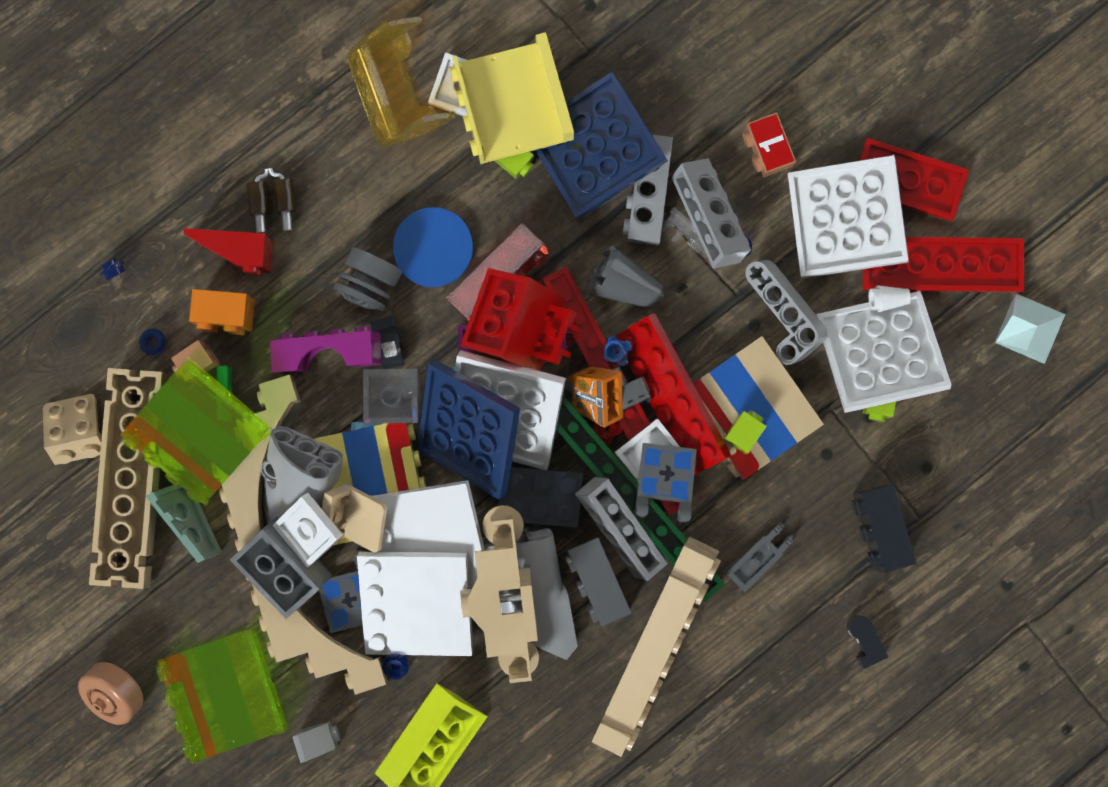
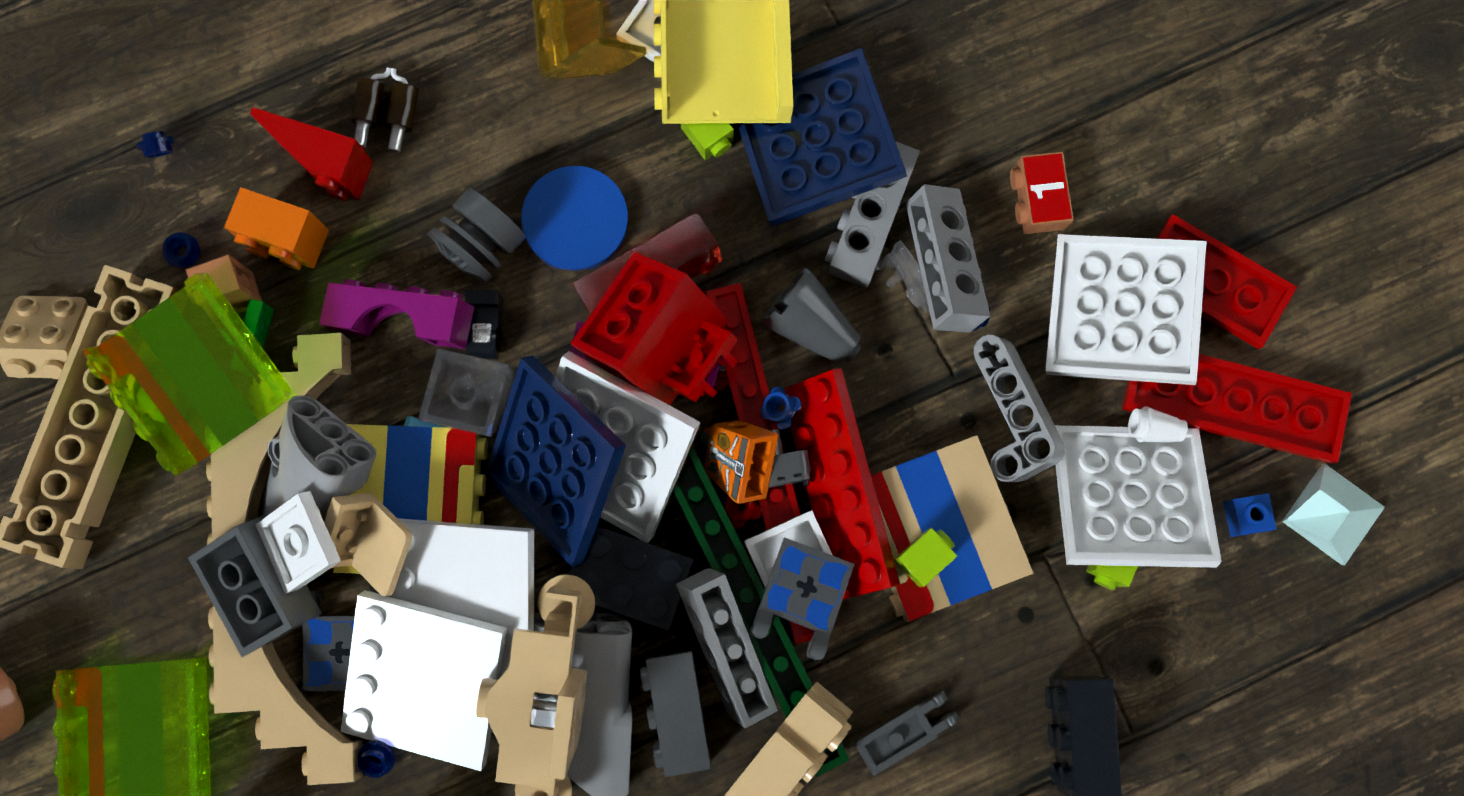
camera: 10 degrees right, 5 degrees down
sand green wing [146,480,222,563] -> none
none -> blue plate [1223,493,1277,537]

